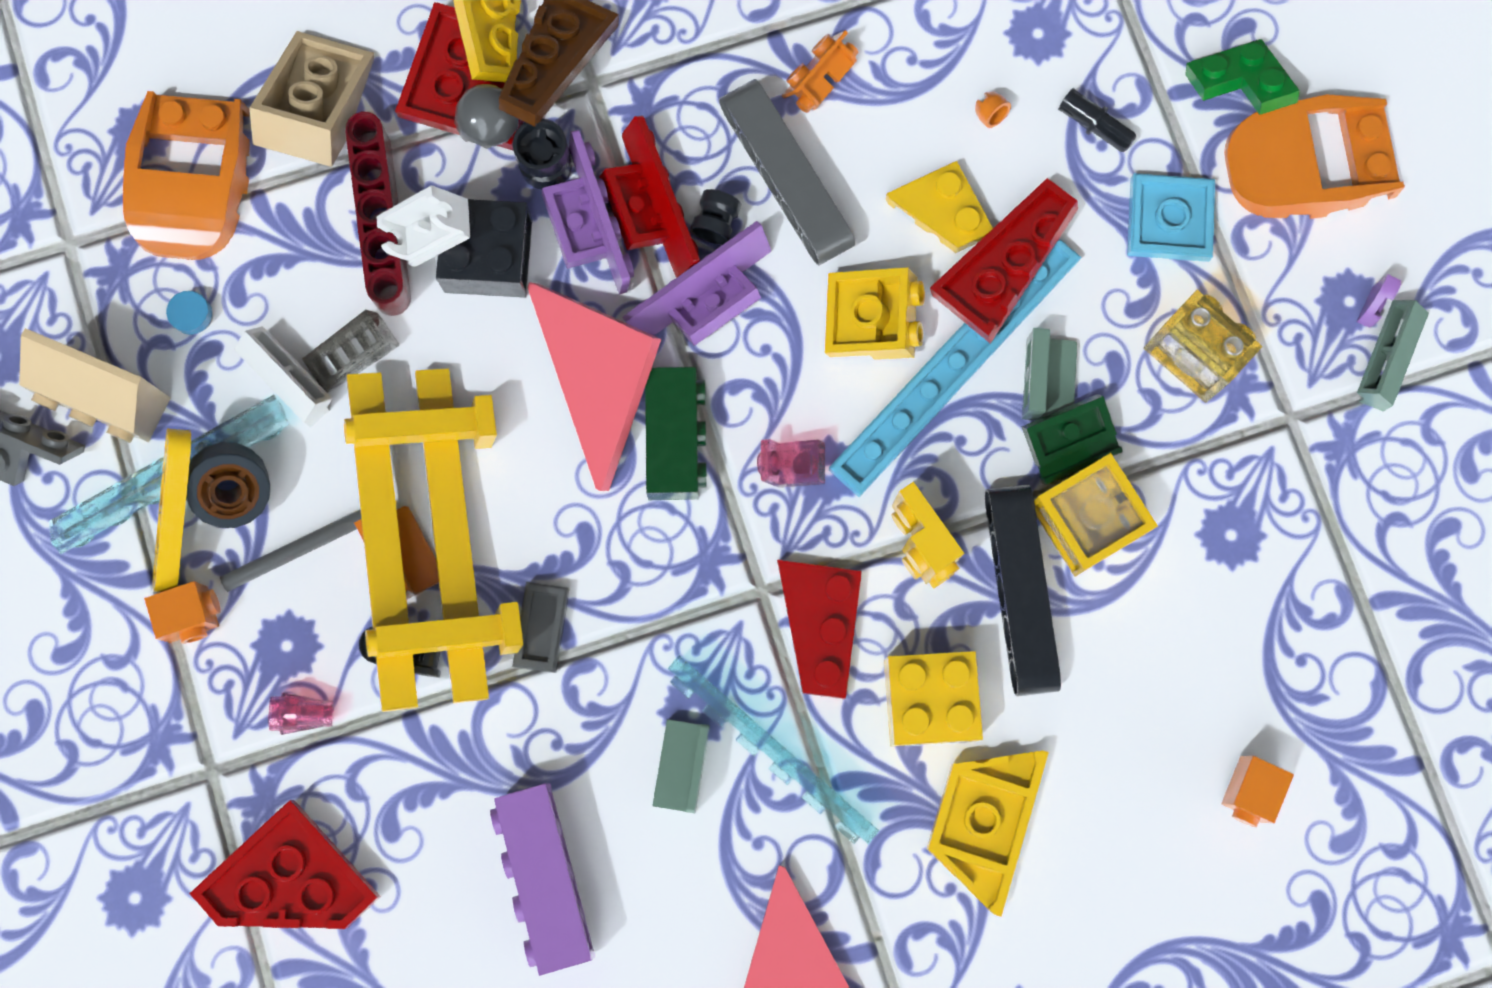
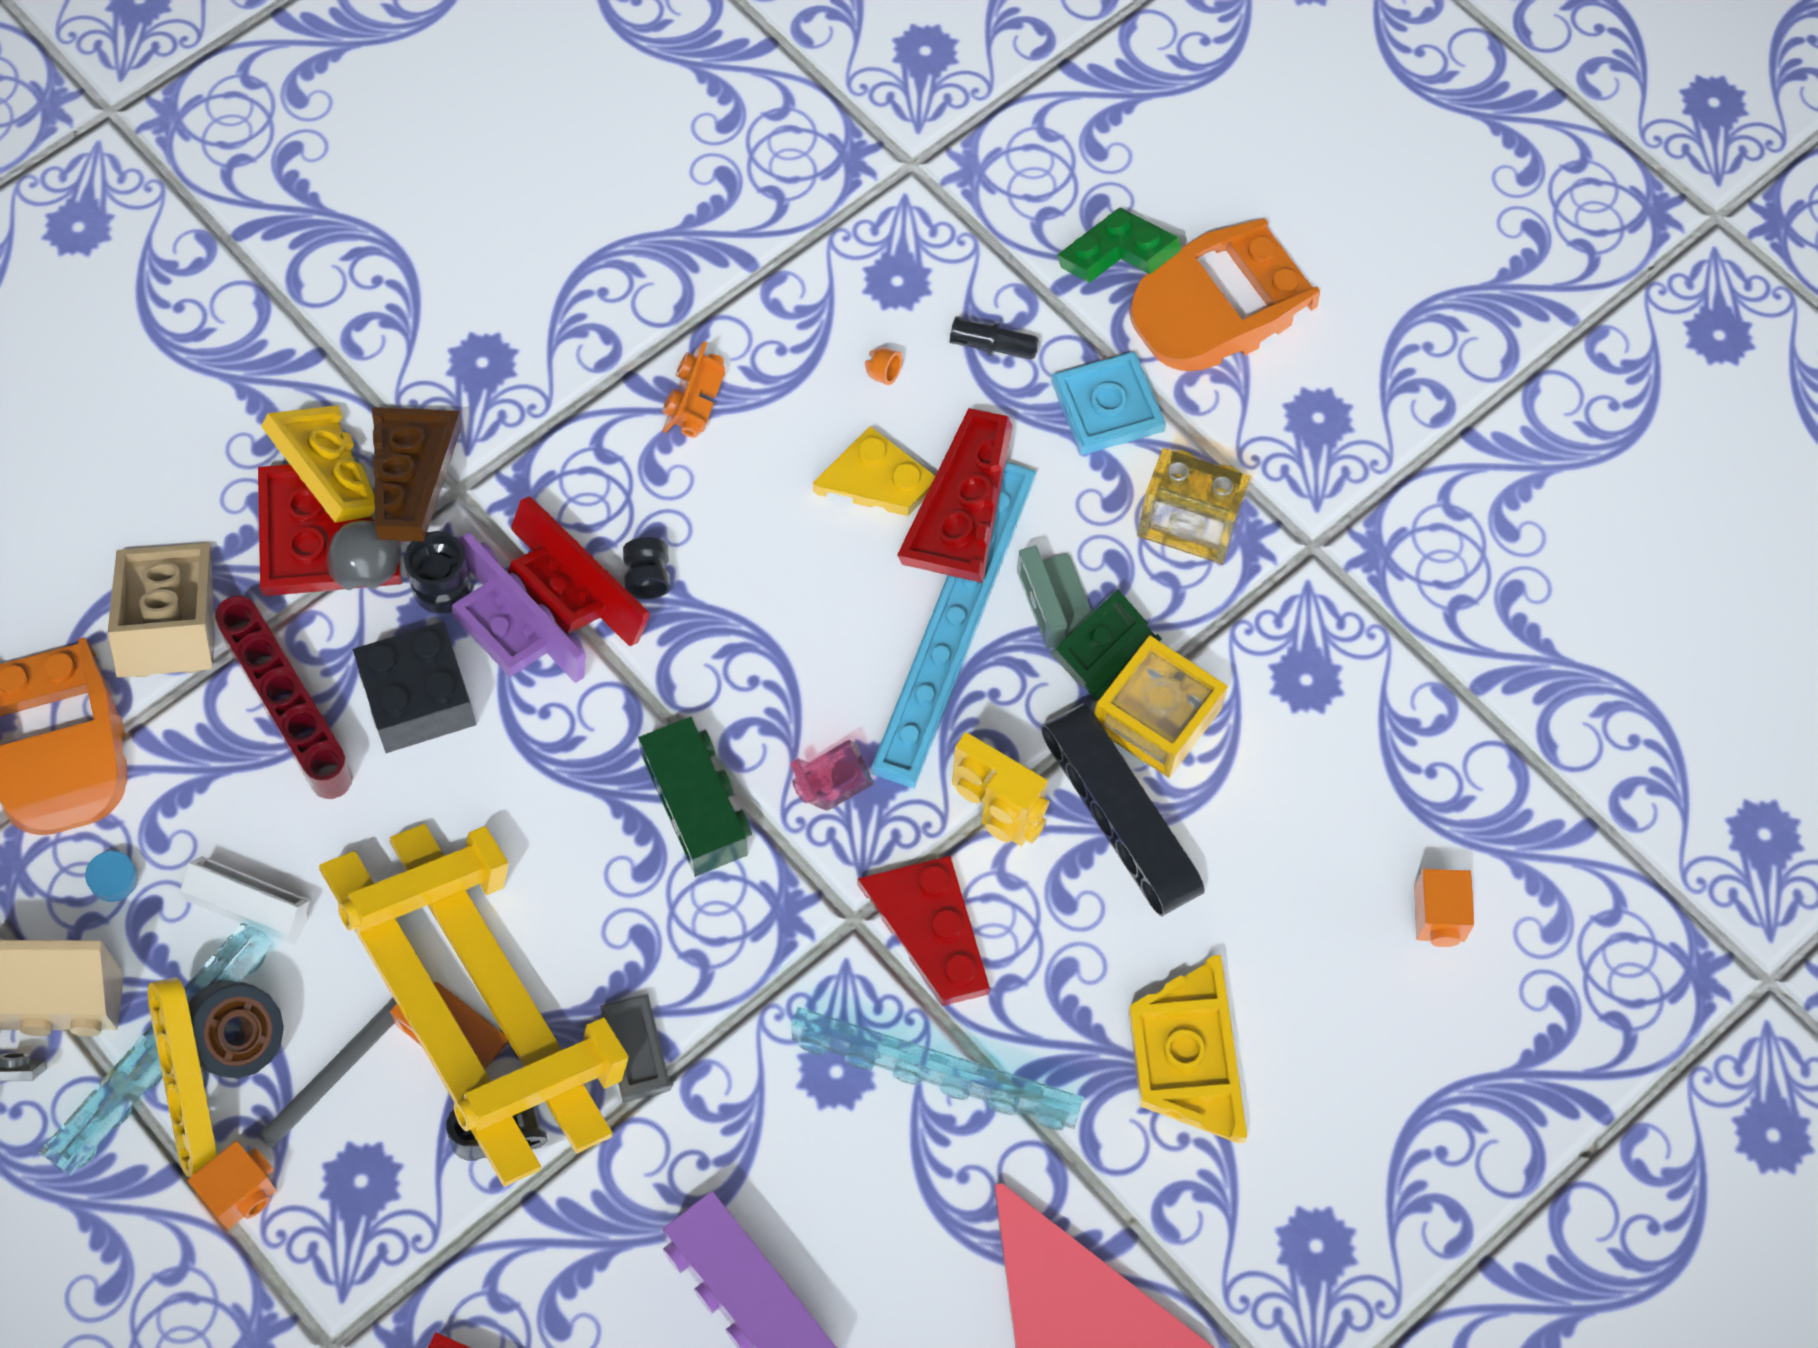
camera: 25 degrees left, 15 degrees down
clear pink cone [268,692,334,735] -> none
clear smoke slope [302,309,399,393] -> none
white hinge [377,185,470,267] -> none
coral tile [527,282,661,491] -> none
medium lavender bracket [622,221,772,346] -> none
sand green panel [652,719,710,814] -> none
dark grey beam [719,79,855,266] -> none
yellow plate [825,267,925,360] -> none
yellow piece [884,651,983,747] -> none
medium lavender tile [1357,274,1402,328] -> none
sand green piece [1357,300,1429,412] -> none

